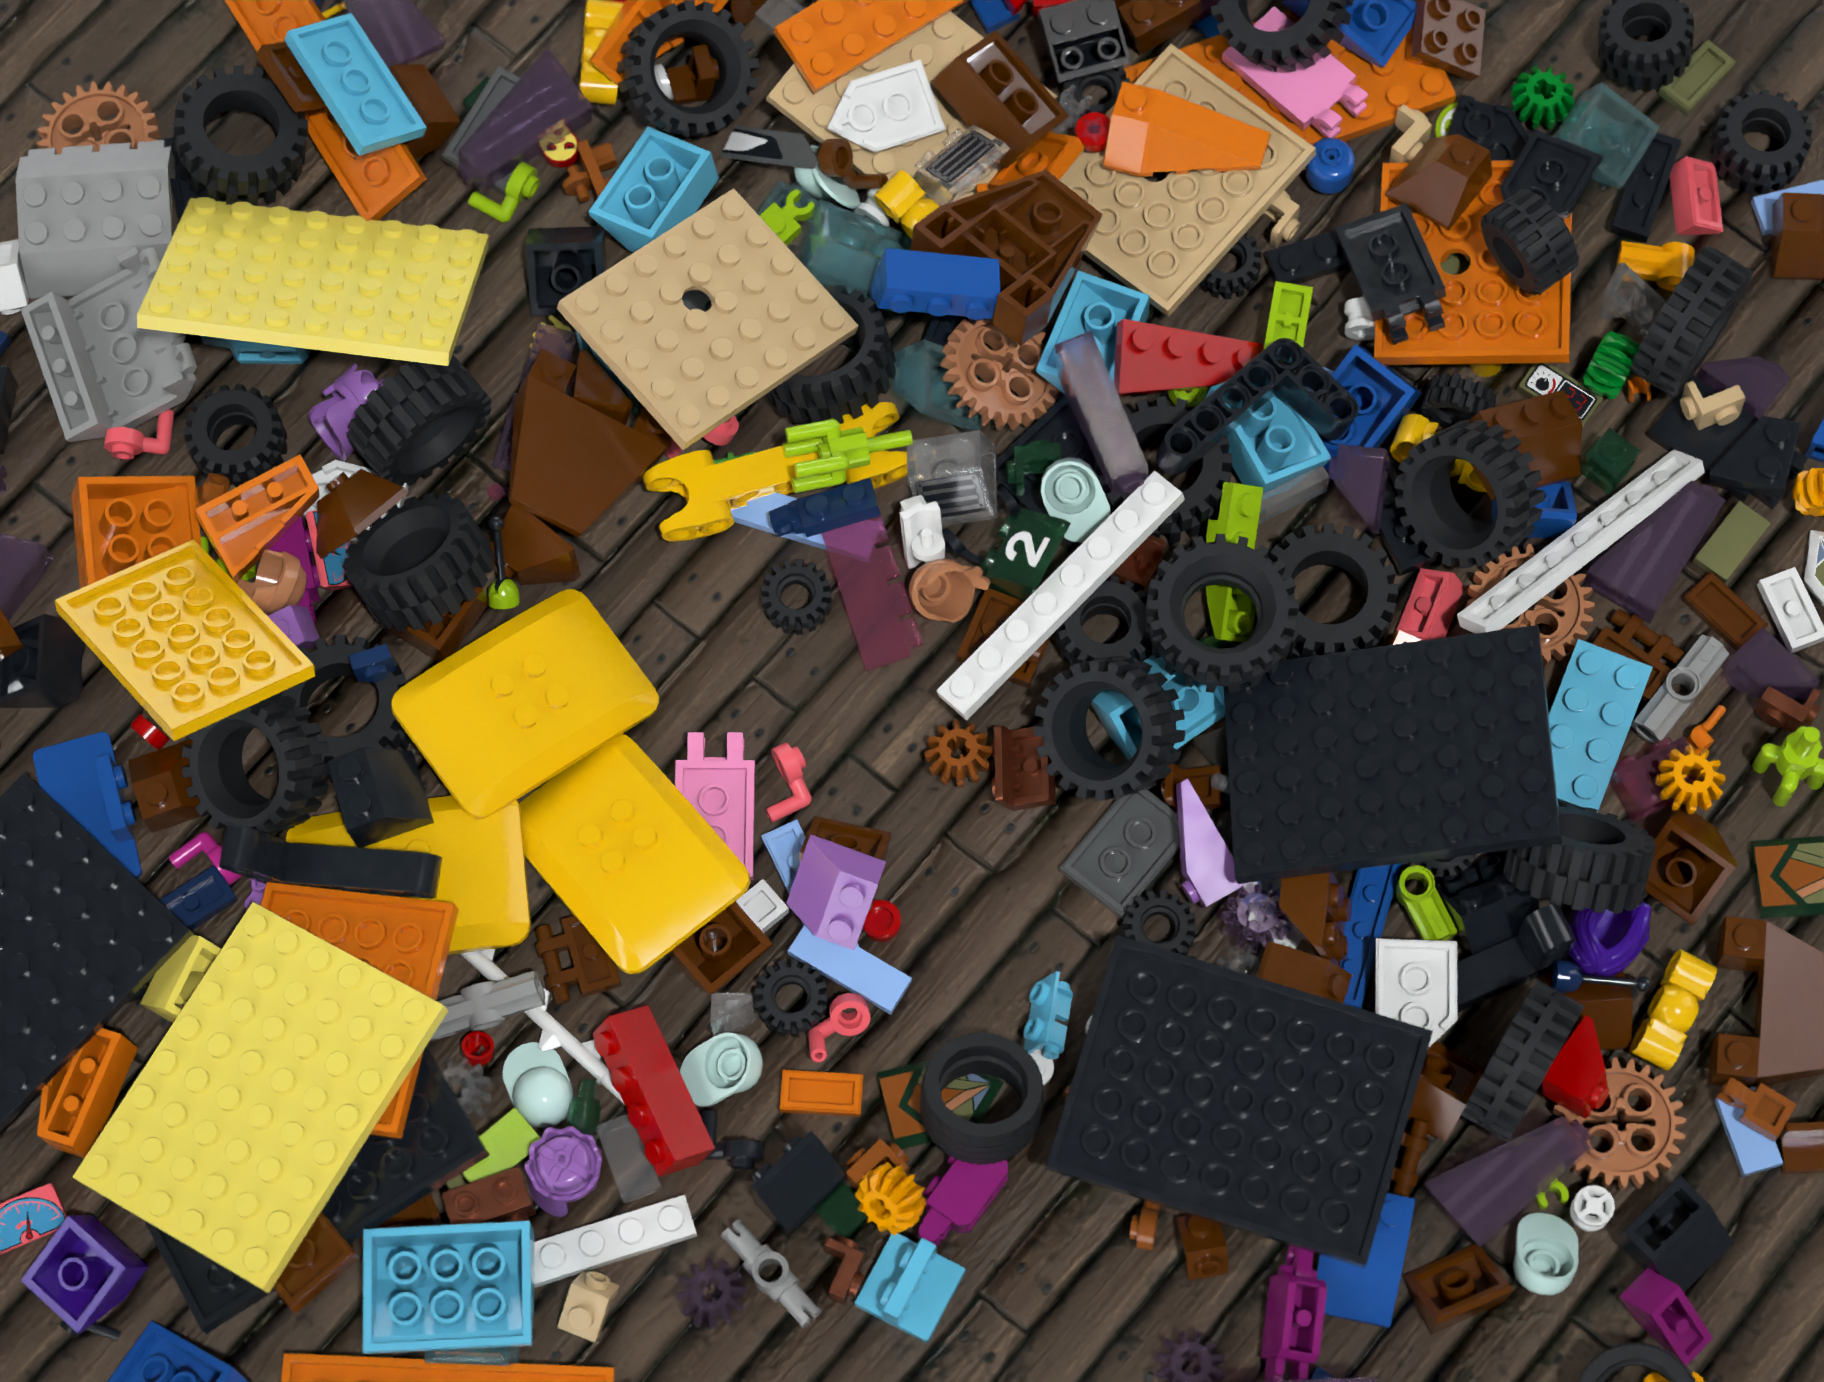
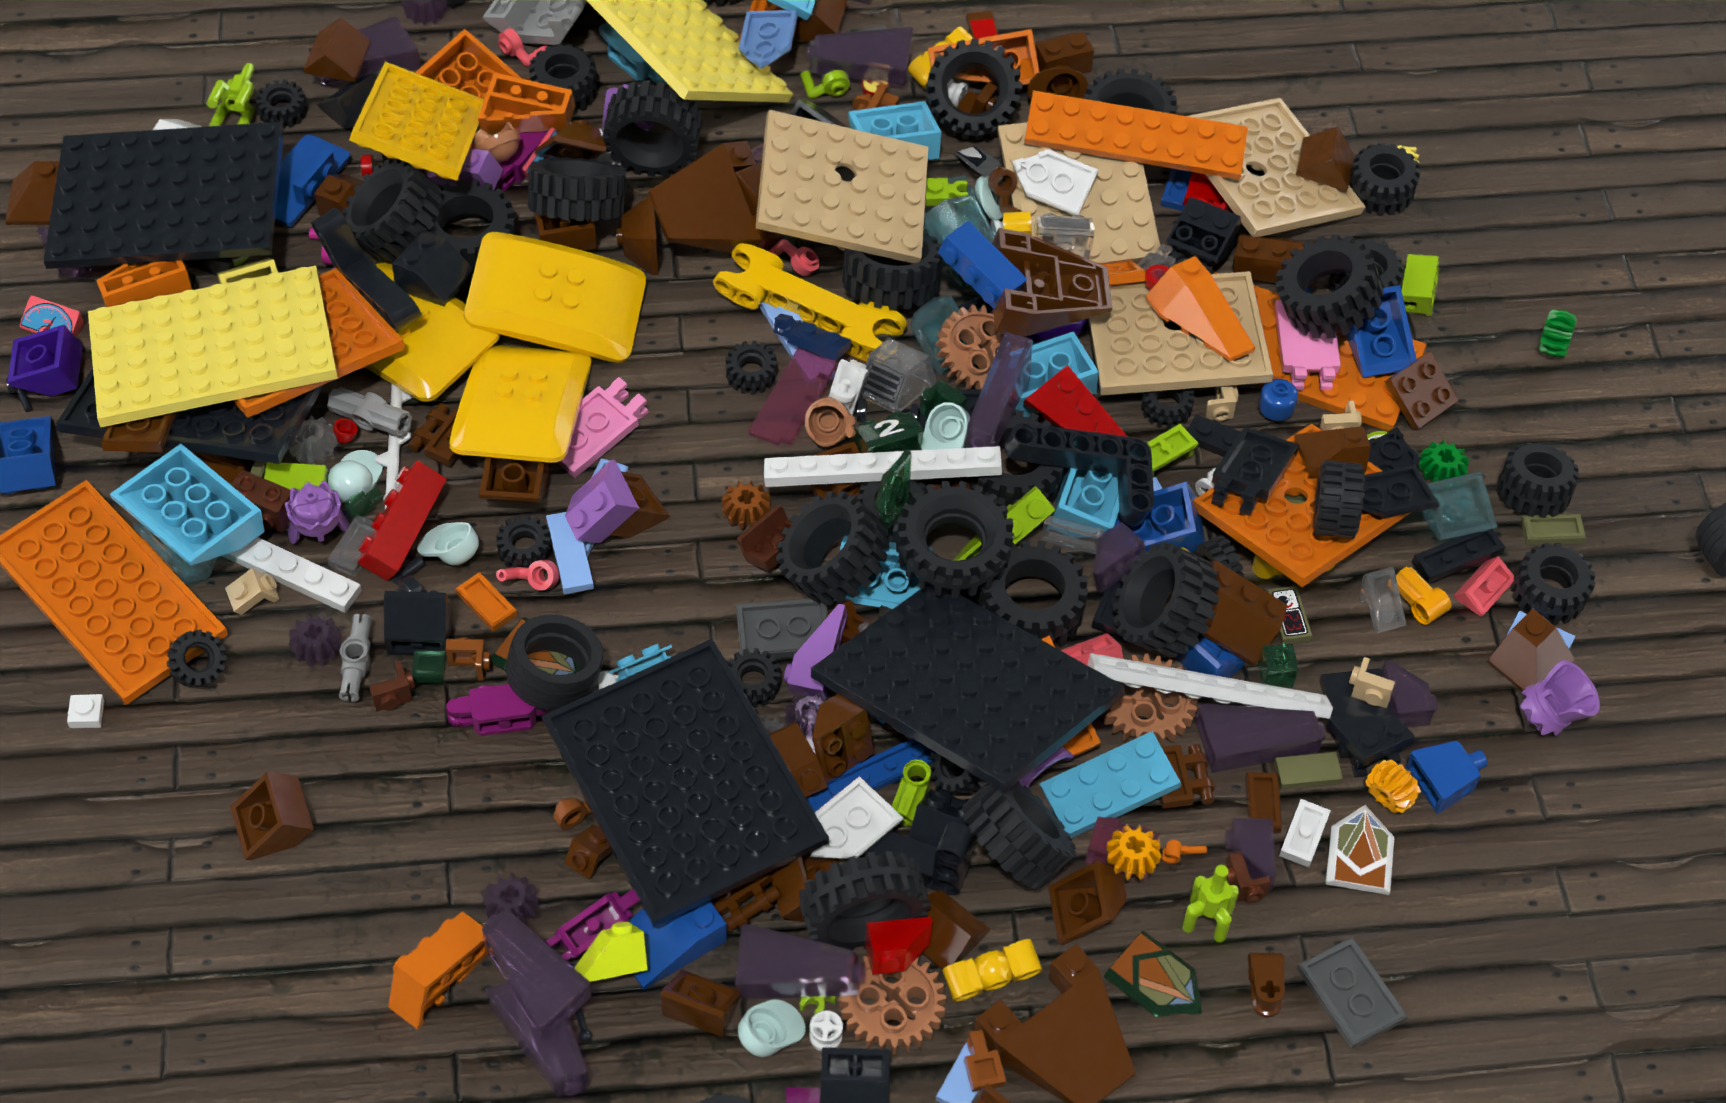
camera: 40 degrees right, 15 degrees down
dark blue hinge [159,866,238,931] -> none
dark blue plate [349,643,396,683] -> none
hinge [488,516,520,609] -> none
clear slope [710,993,756,1037] -> none
white plate [736,879,789,933] -> none
coral plate [765,742,812,823] -> none
lime plant [782,419,913,493] -> none
light orange gear [855,1162,926,1236] -> none
medium azure bracket [855,1234,966,1344] -> none
red tile [862,900,901,942] -> none
reddish brown slope [932,31,1070,169] -> none
hinge [1552,960,1652,993] -> none
dark purple hair [1568,902,1651,977] -> none
green gear [1583,331,1640,400] -> none
orange hand [1628,373,1651,403] -> none
black tyre [1630,245,1754,397] -> none
light grey piece [1631,634,1729,746] -> none
none -> neon yellow slope [573,922,647,983]
none -> medium blue tile [738,10,798,69]
none -> clear green tile [874,450,912,527]

